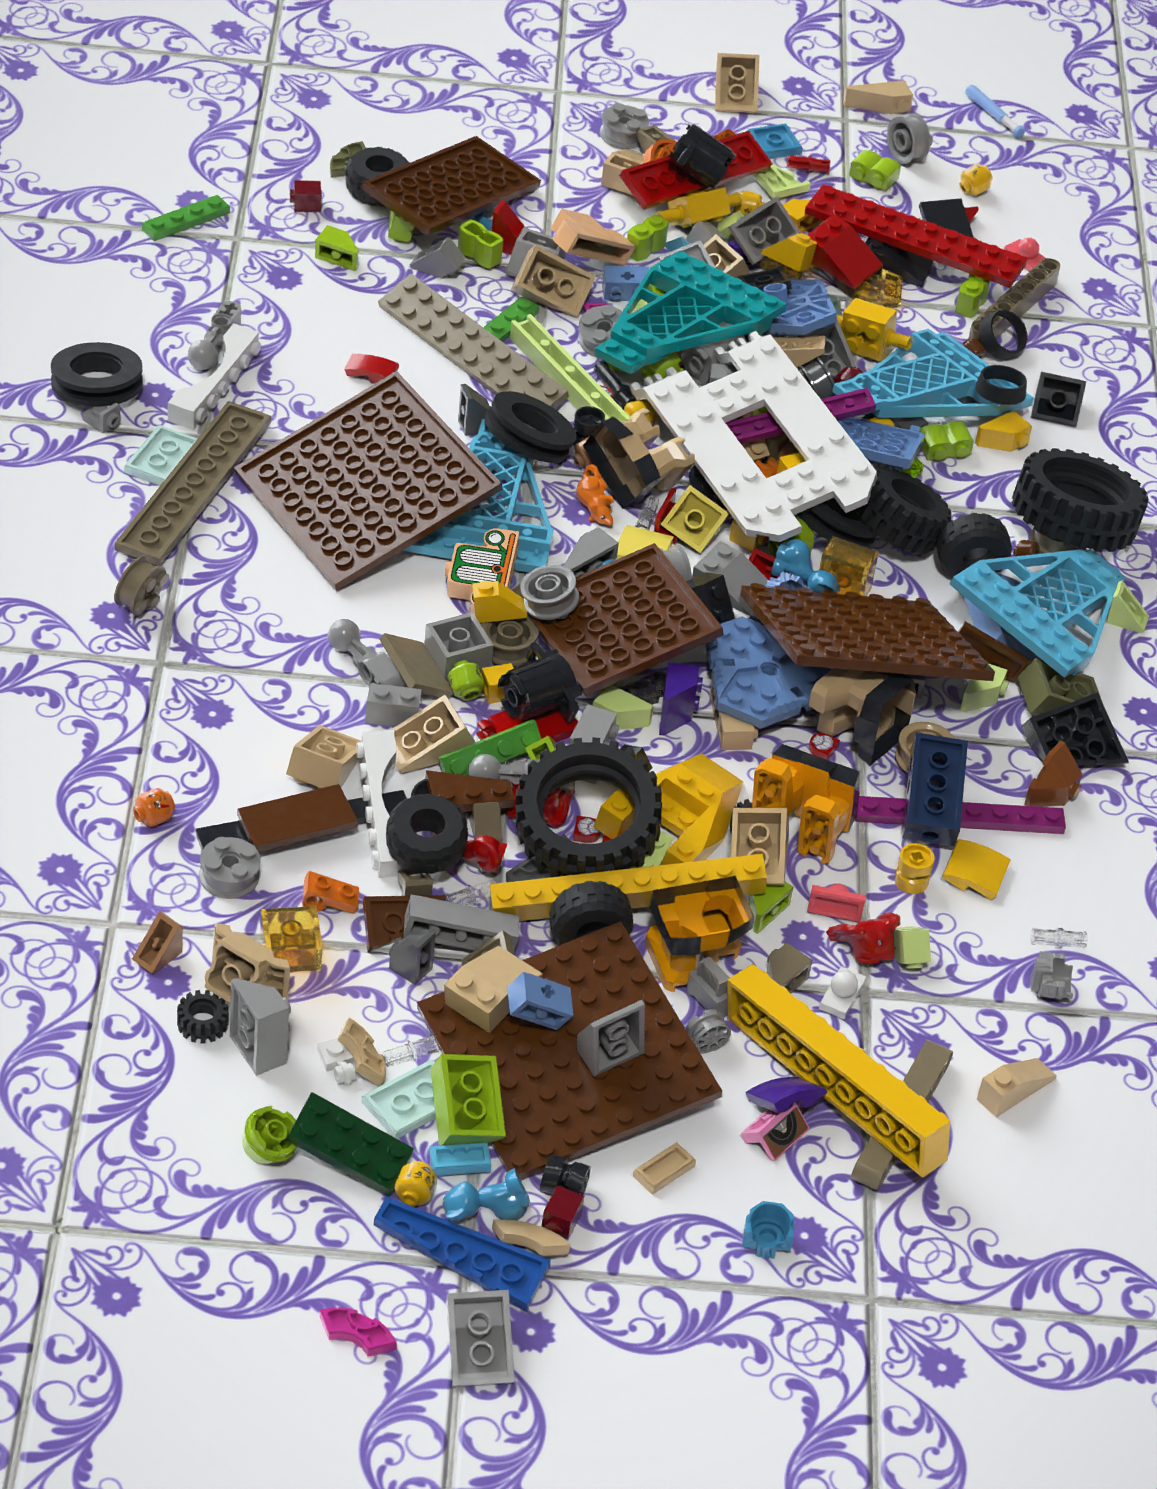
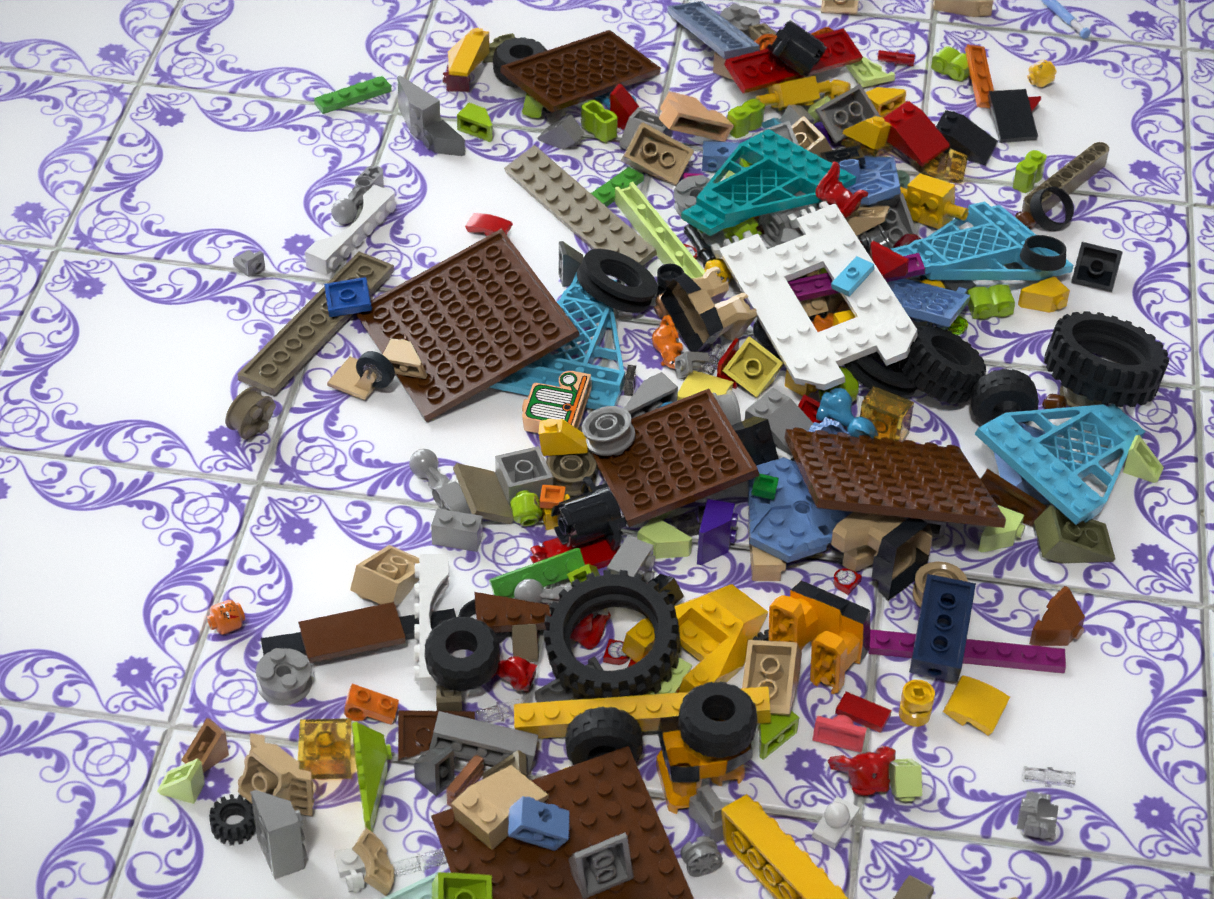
camera: 10 degrees right, 0 degrees up
black tyre [50,342,143,407] -> none
light aqua tile [124,425,197,486] -> none
tan slope [391,695,475,774] -> none
dark azure tile [747,123,803,159] -> none
dark tan slope [767,943,813,994] -> none
red plate [804,184,1028,288] -> none
light grey wheel [887,114,933,164] -> none
coral tile [1004,237,1046,271] -> none
black wedge [1021,692,1129,766] -> none
none -> yellowish green slope [157,759,205,804]
none -> blue tile [324,277,372,317]
none -> plate [327,351,395,400]
none -> lime wedge [352,722,392,832]
none -> tan slope [383,339,427,379]
none -> light grey slope [397,75,440,141]
none -> dark grey slope [422,120,465,156]
none -> nougat tile [446,755,484,807]
none -> yellow wedge [448,28,490,77]
none -> orange plate [540,485,566,509]
none -> clear smoke tile [624,365,637,396]
none -> sand blue plate [668,1,760,59]
none -> light grey bracket [675,351,709,378]
none -> black tyre [678,682,757,758]
none -> green plate [751,473,779,500]
none -> red hair [816,162,868,219]
none -> medium azure plate [831,256,875,296]
none -> red tile [835,691,892,733]
none -> red slope [870,241,909,279]
none -> orange tile [965,44,994,109]

